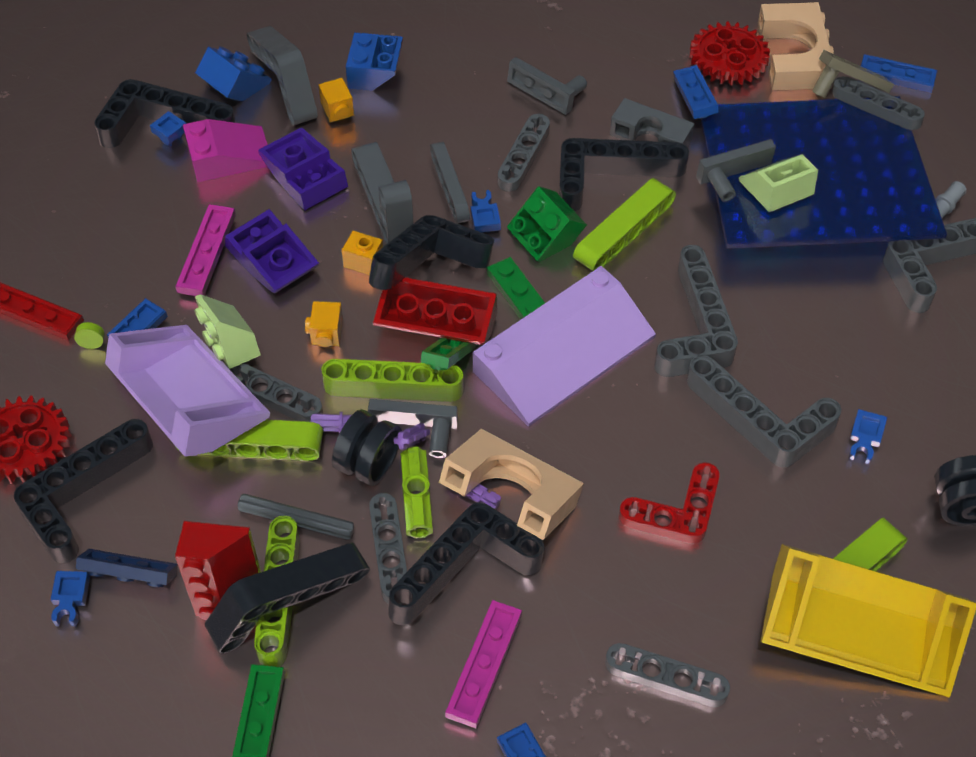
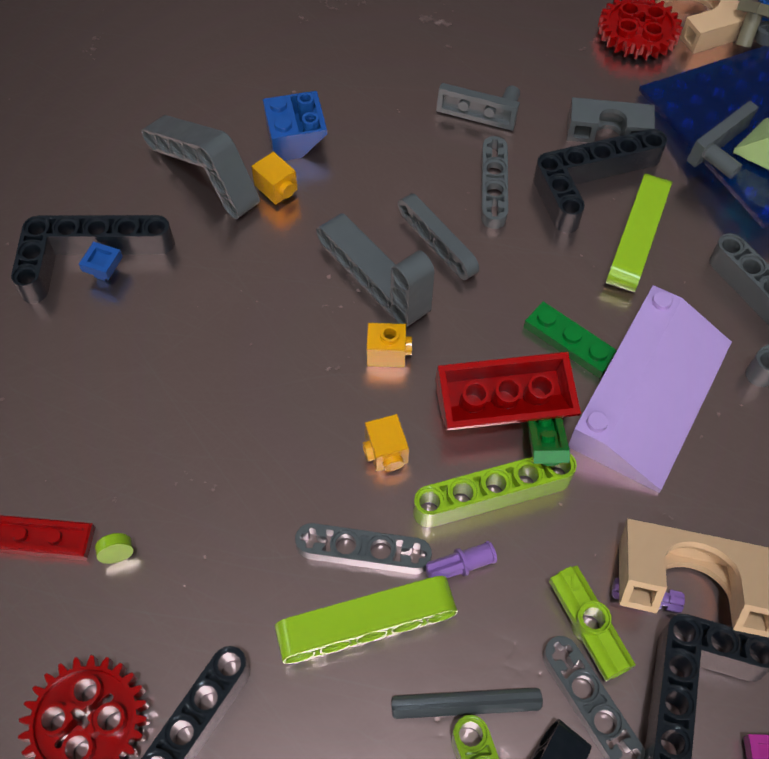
camera: 20 degrees left, 5 degrees up
lavender slope [105,325,270,457] -> none
blue plate [107,298,168,338] -> none
dark pink plate [176,204,236,296] -> none
dark pink slope [183,119,268,183] -> none
yellowish green slope [194,294,261,369] -> none
blue slope [195,46,272,101] -> none
dark purple slope [225,209,319,293] -> none
dark purple slope [258,127,348,210] -> none
black wheel [332,409,402,487] -> none
dark grey piece [368,399,458,458] -> none
black beam [369,215,494,290] -> none
medium lavender axle [393,423,430,450] -> none
blue plate [470,190,501,232] -> none
green slope [507,186,587,262] -> none
blue plate [673,65,719,119] -> none

